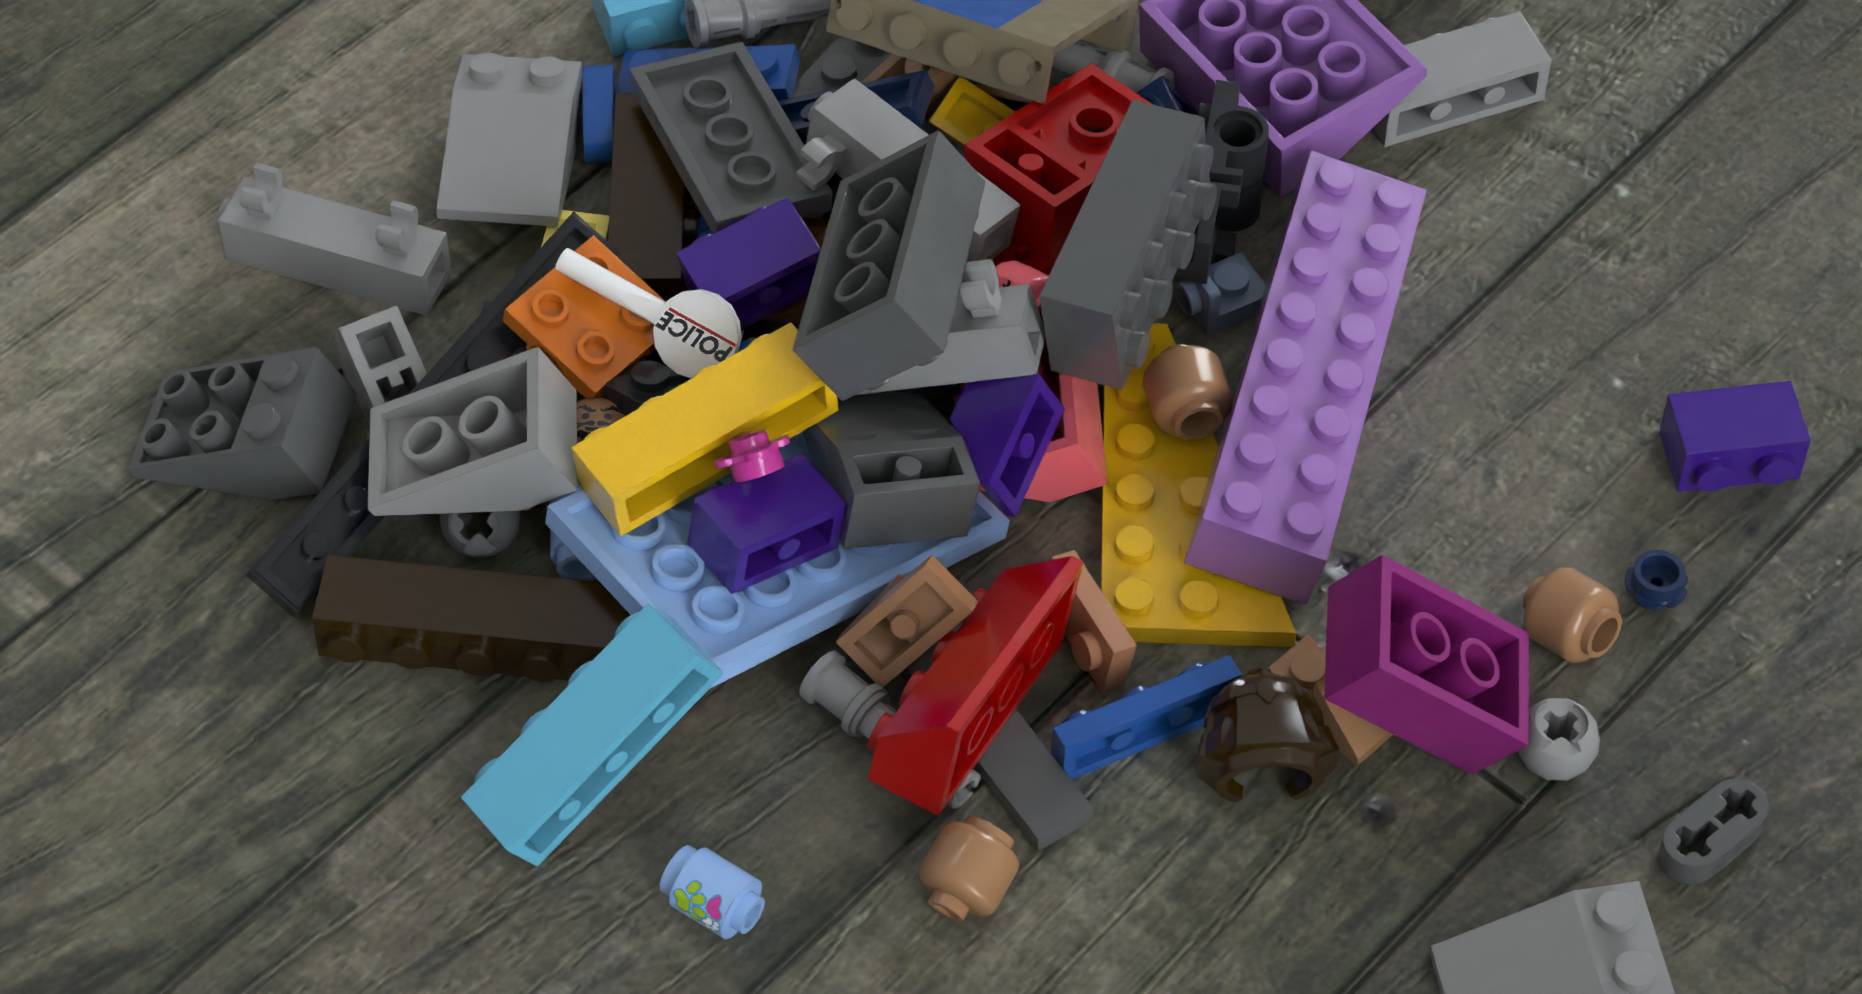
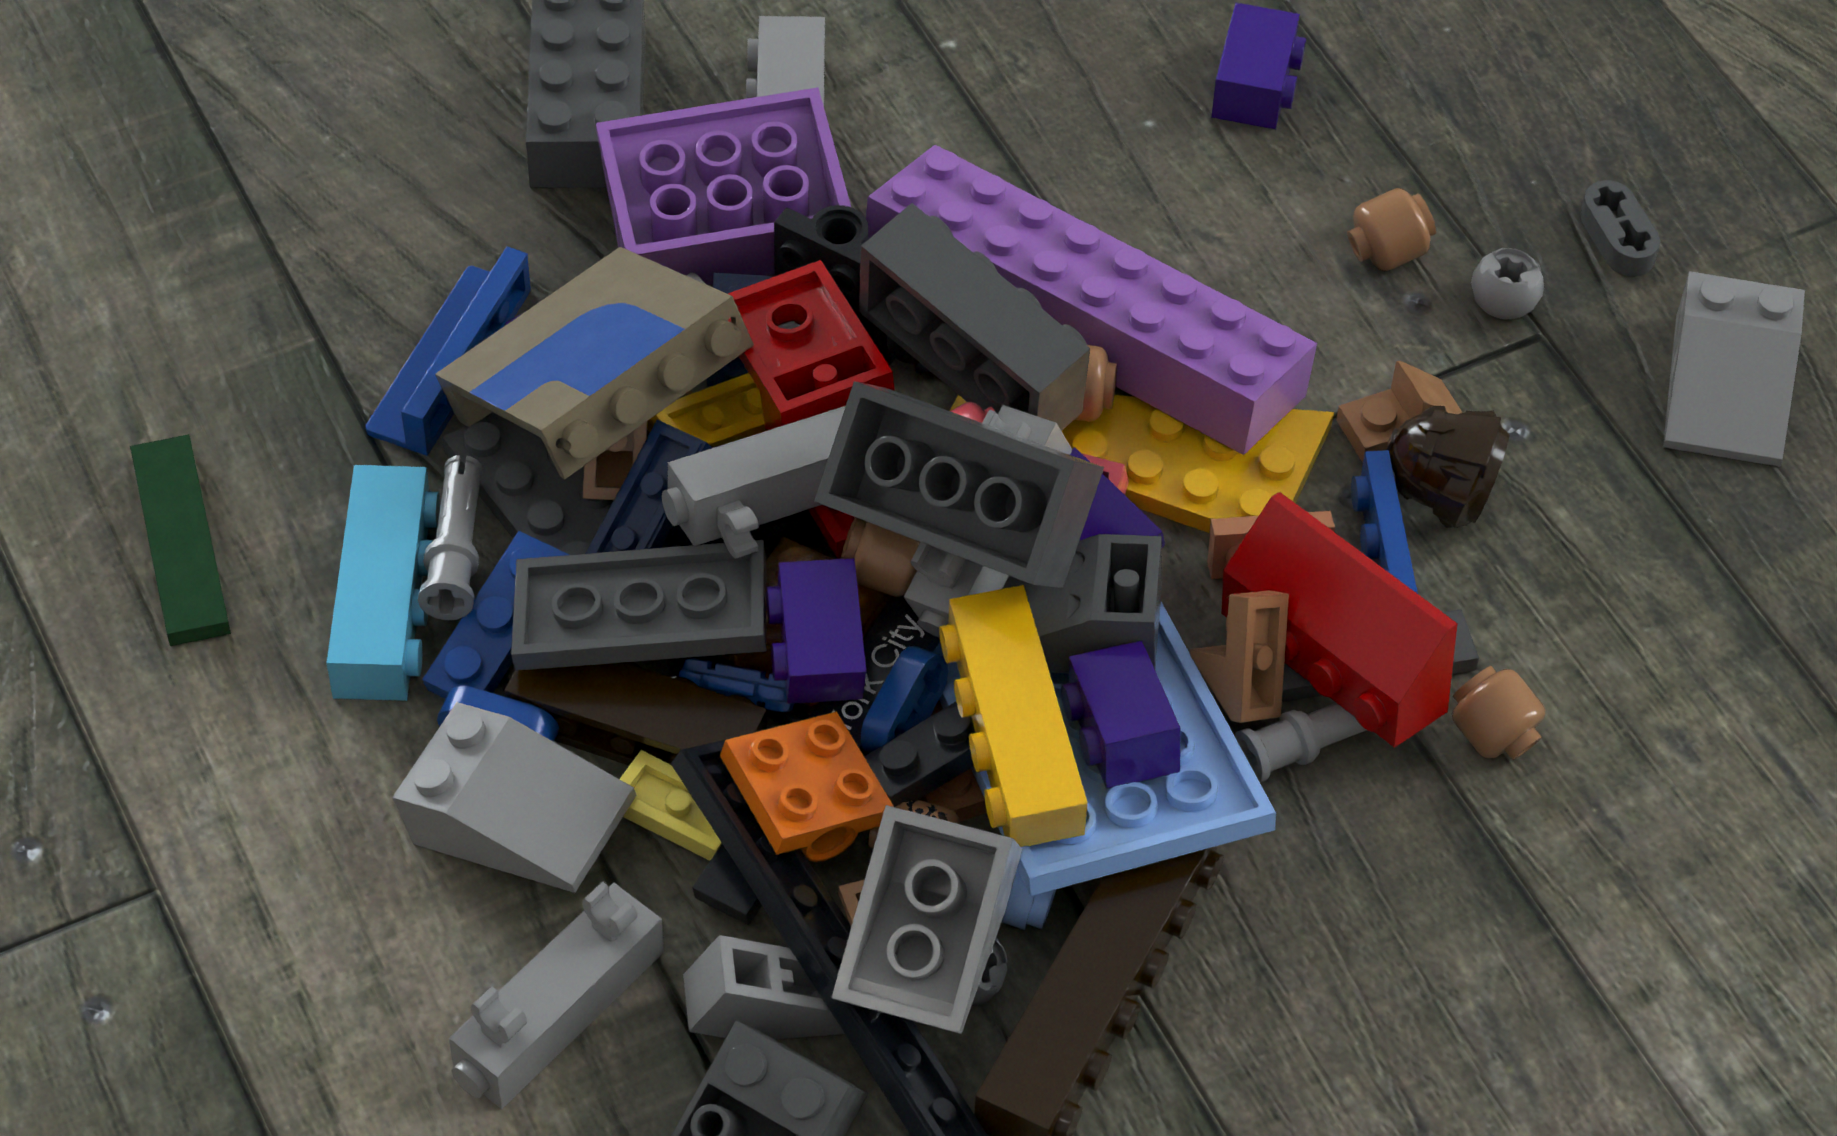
camera: 70 degrees left, 0 degrees up
medium azure brick [461,603,724,867] -> none
white piece [555,248,742,378] -> none
light blue brick [660,845,765,939] -> none
dark pink plate [714,430,790,483] -> none
magenta brick [1324,555,1529,775] -> none
dark blue plate [1624,550,1688,610] -> none

